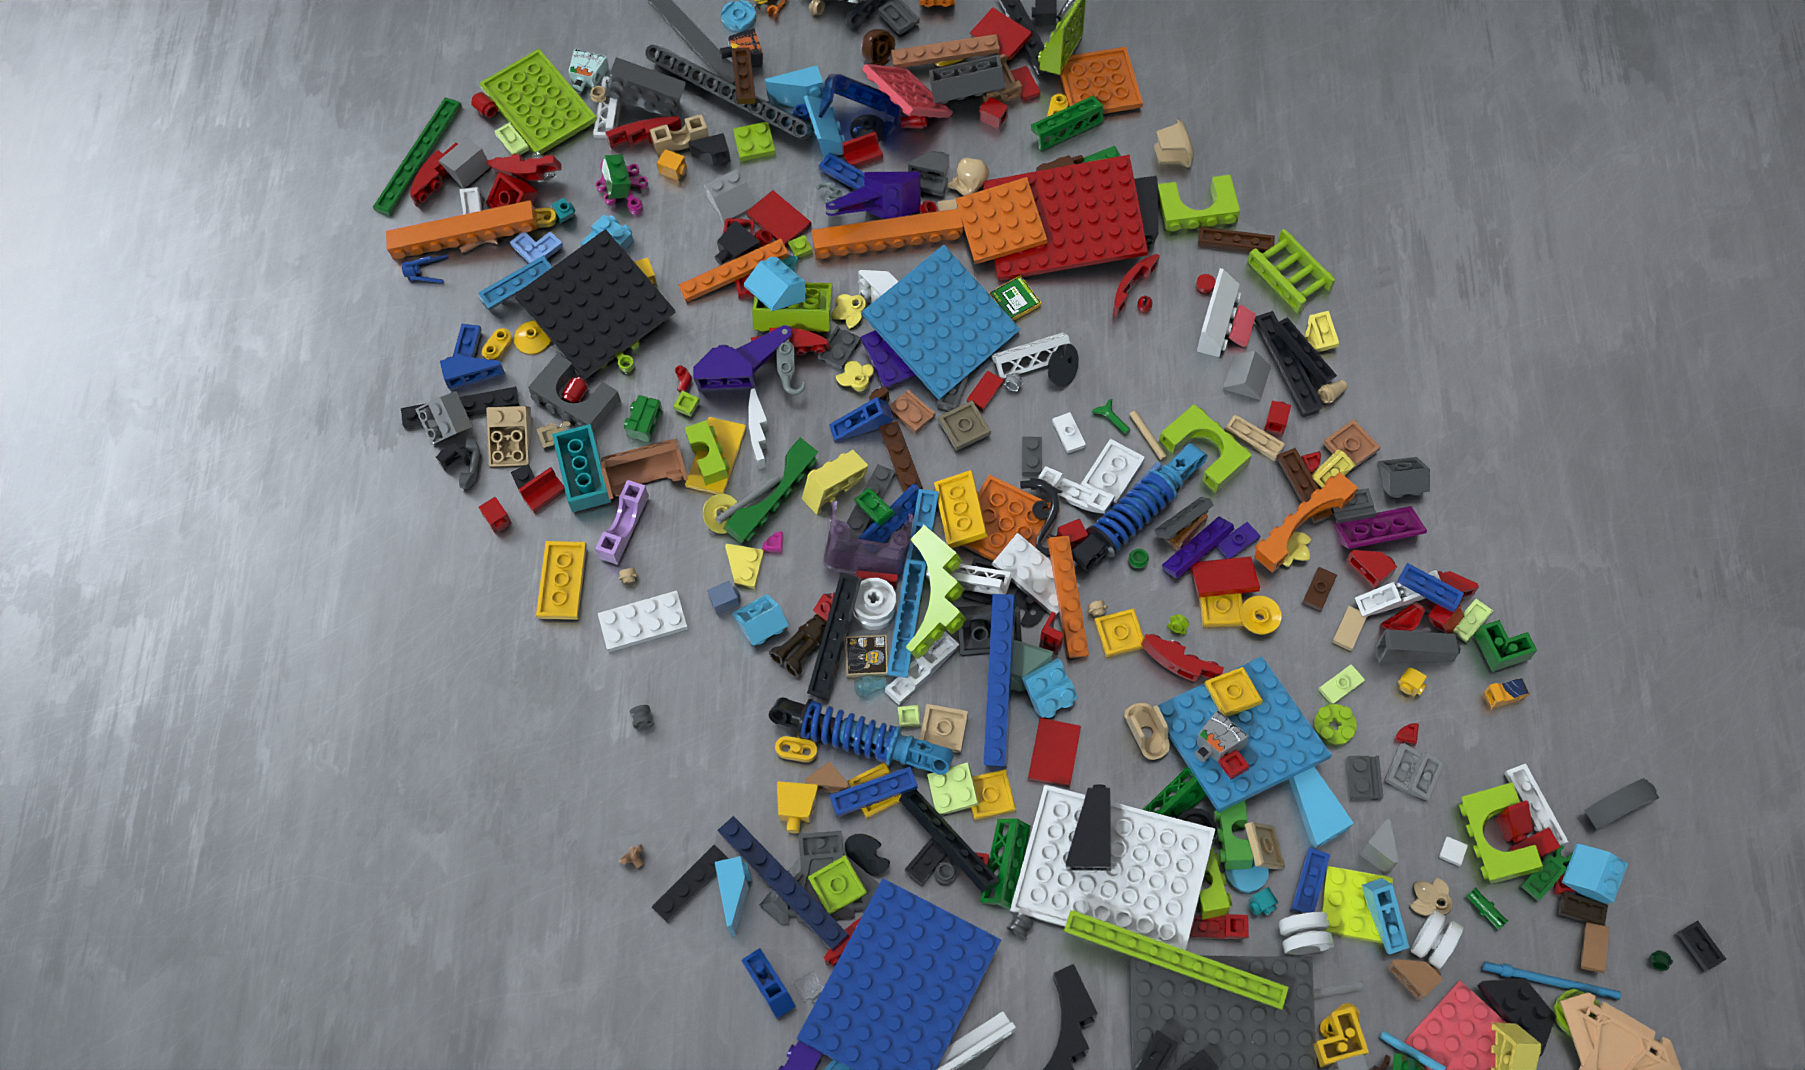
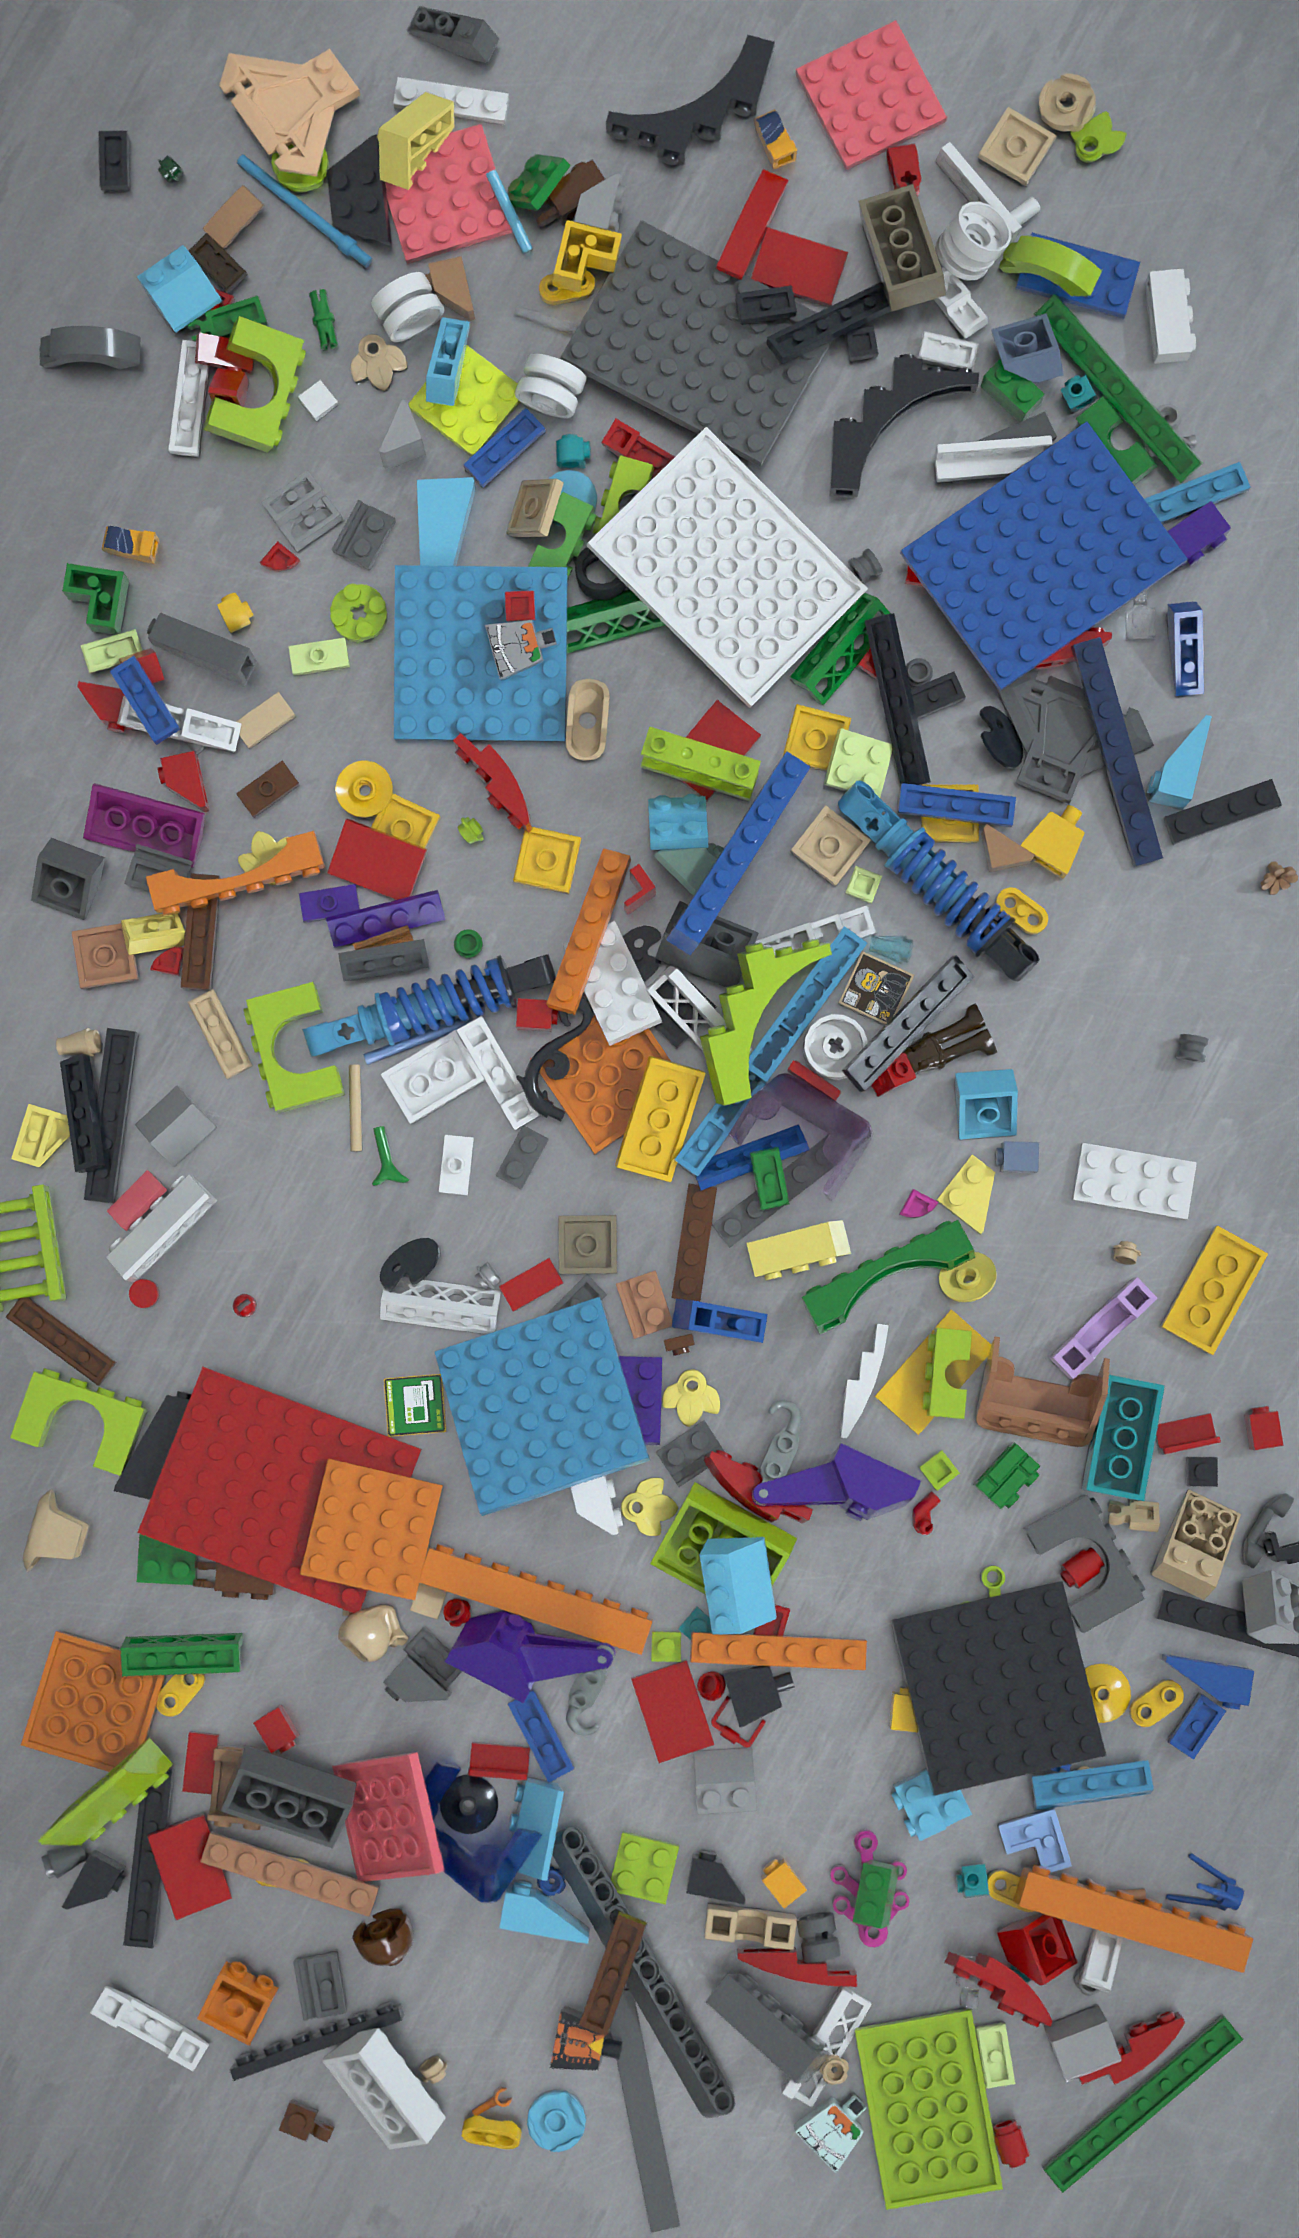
camera: 155 degrees left, 20 degrees up
light grey bar [715,475,781,524] -> none
lime tile [808,855,867,916] -> none
lime plate [1063,910,1289,1010] -> none
black slope [1066,784,1111,871] -> none
tan plate [1088,600,1108,617] -> none
red slope [1113,254,1160,318] -> none
yellow tile [1205,667,1263,717] -> none
red brick [1264,401,1291,434] -> none
red slope [1380,602,1425,631] -> none
none -> lime fence [641,726,761,801]
none -> dark grey wheel [797,1912,841,1963]

